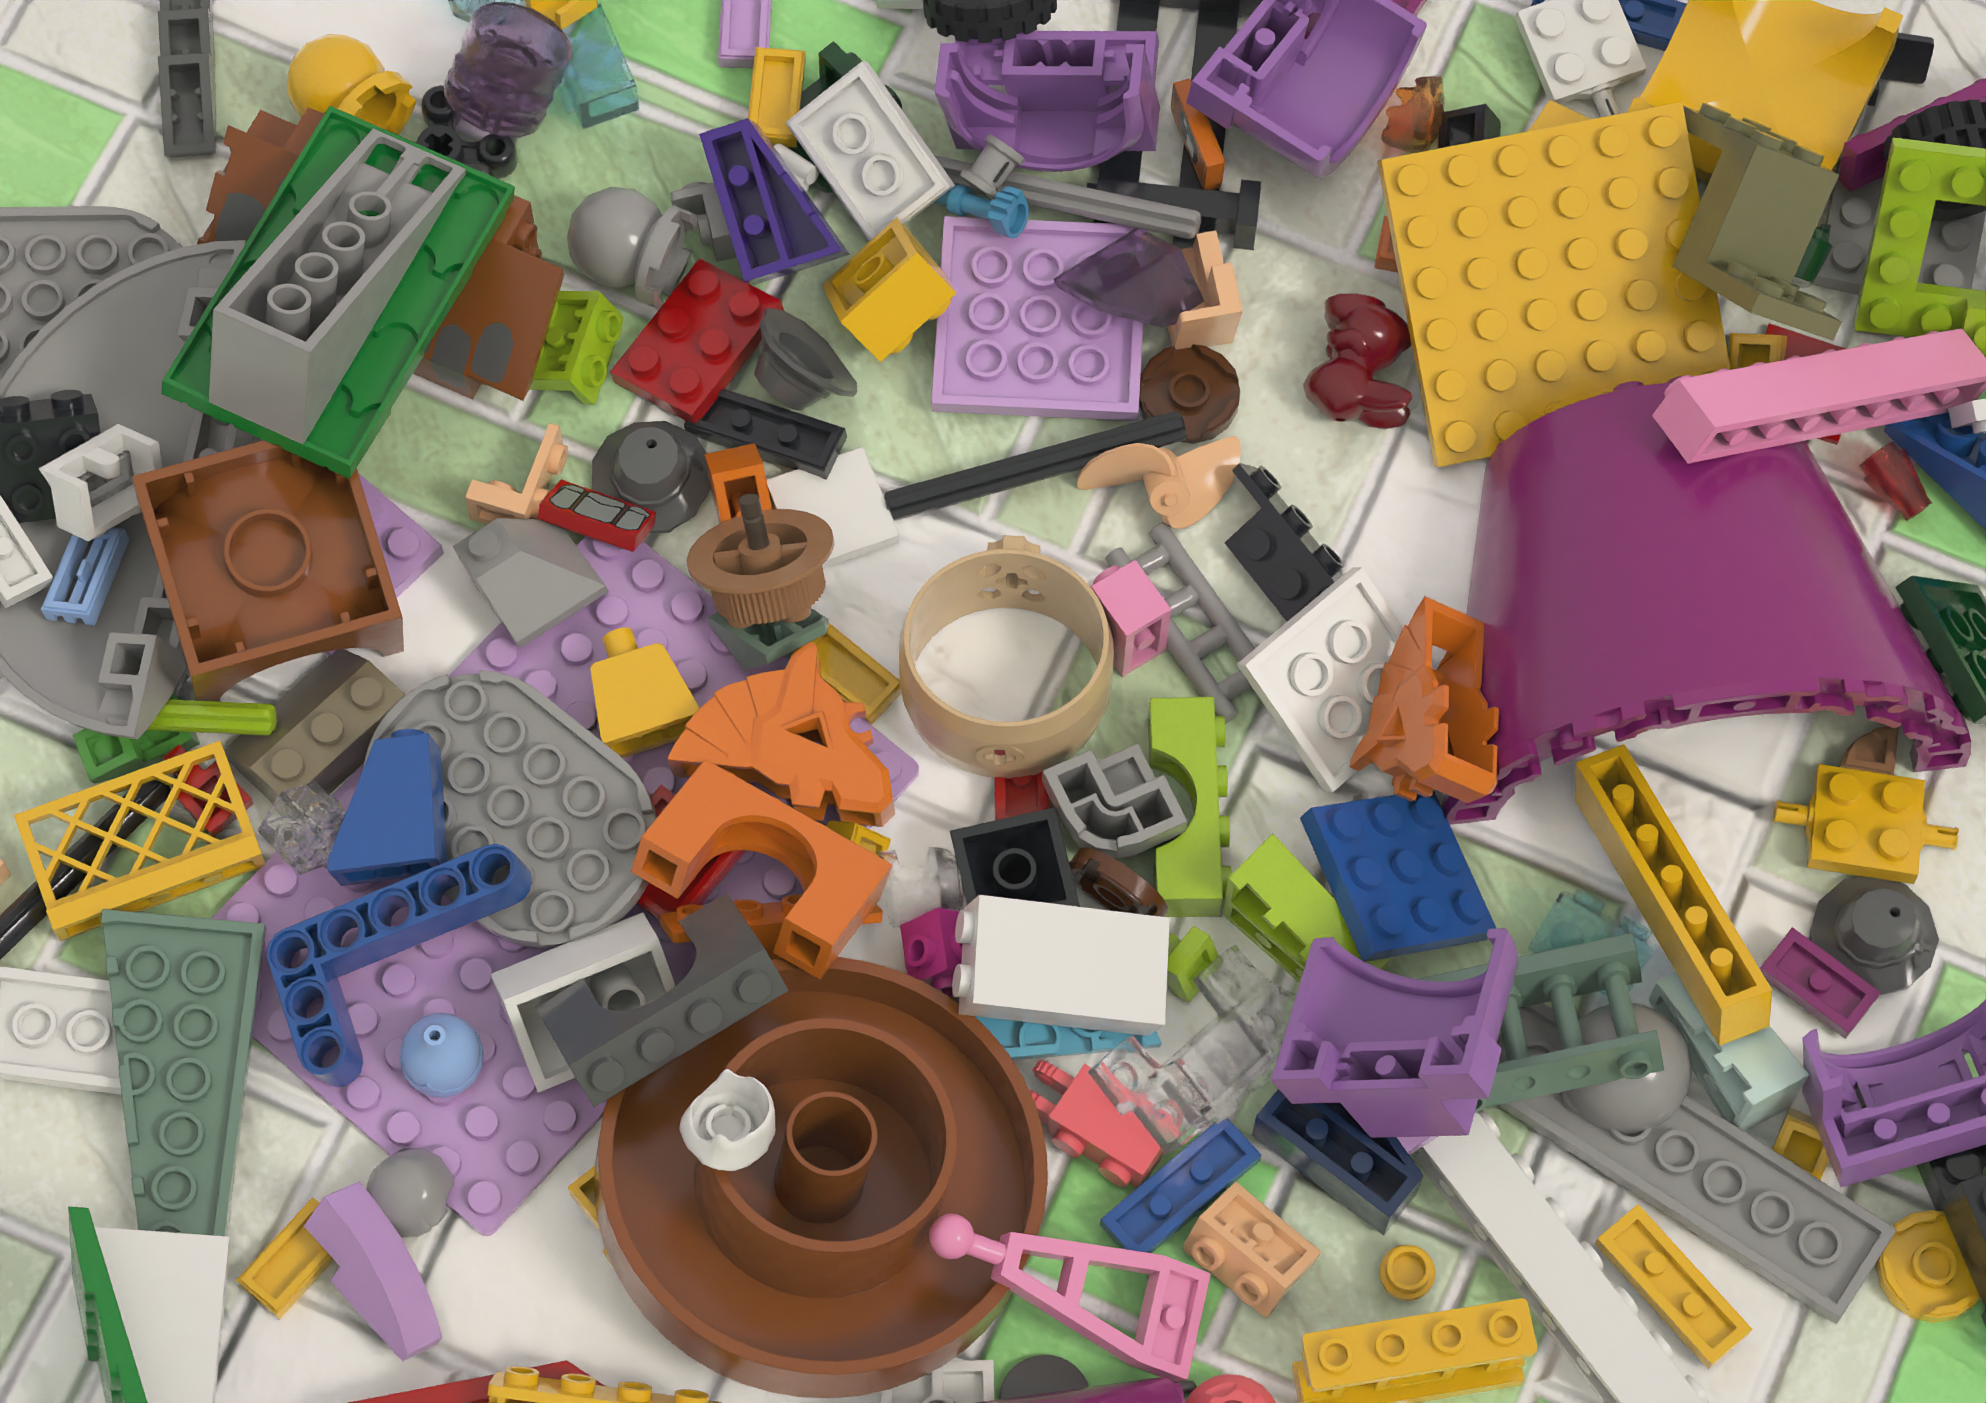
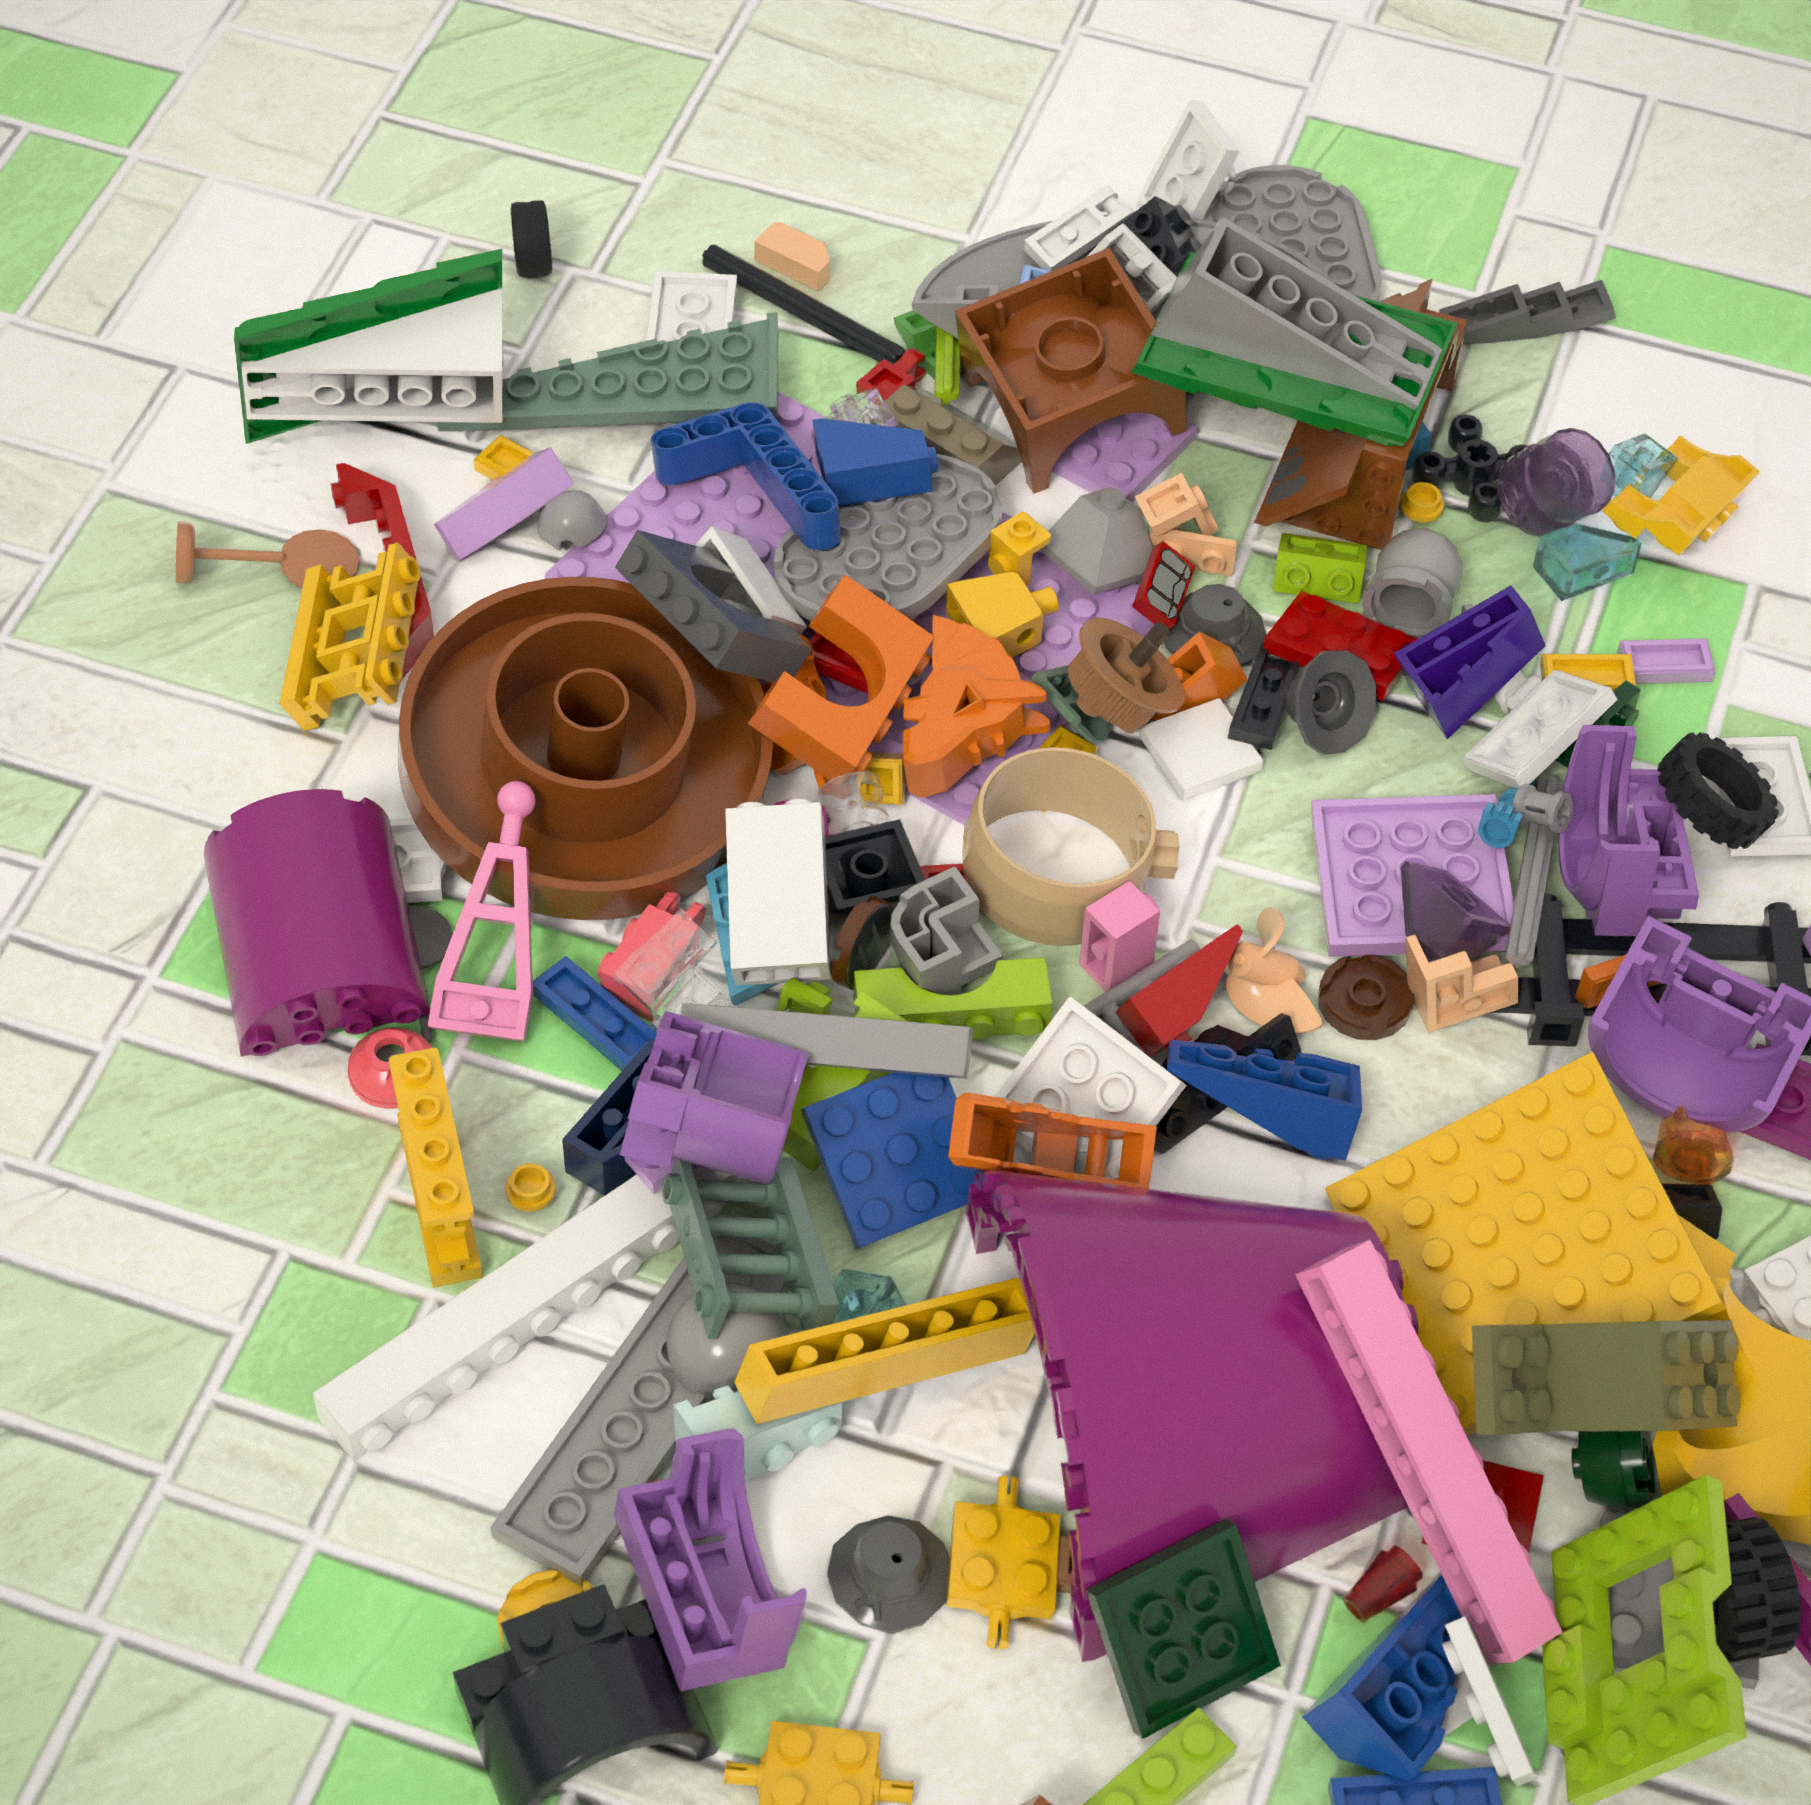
camera: 85 degrees right, 15 degrees down
yellow fence [14,741,266,941] -> none
yellow tile [287,34,416,135] -> none
light blue helmet [399,1013,484,1098] -> none
white hair [679,1069,776,1171] -> none
yellow slope [822,217,957,363] -> none
black axle [884,411,1187,521] -> none
light nougat bracket [1182,1181,1321,1317] -> none
dark red animal [1303,293,1412,430] -> none
yellow plate [1595,1204,1753,1370] -> none
yellow slope [1729,333,1787,370] -> none
magenta plate [1760,927,1881,1039] -> none
none -> light grey tile [680,1003,973,1079]
none -> yellow bracket [988,512,1051,586]
none -> red slope [1115,924,1243,1057]
none -> light nougat bracket [1135,472,1219,537]
none -> blue wedge [1167,1040,1362,1161]

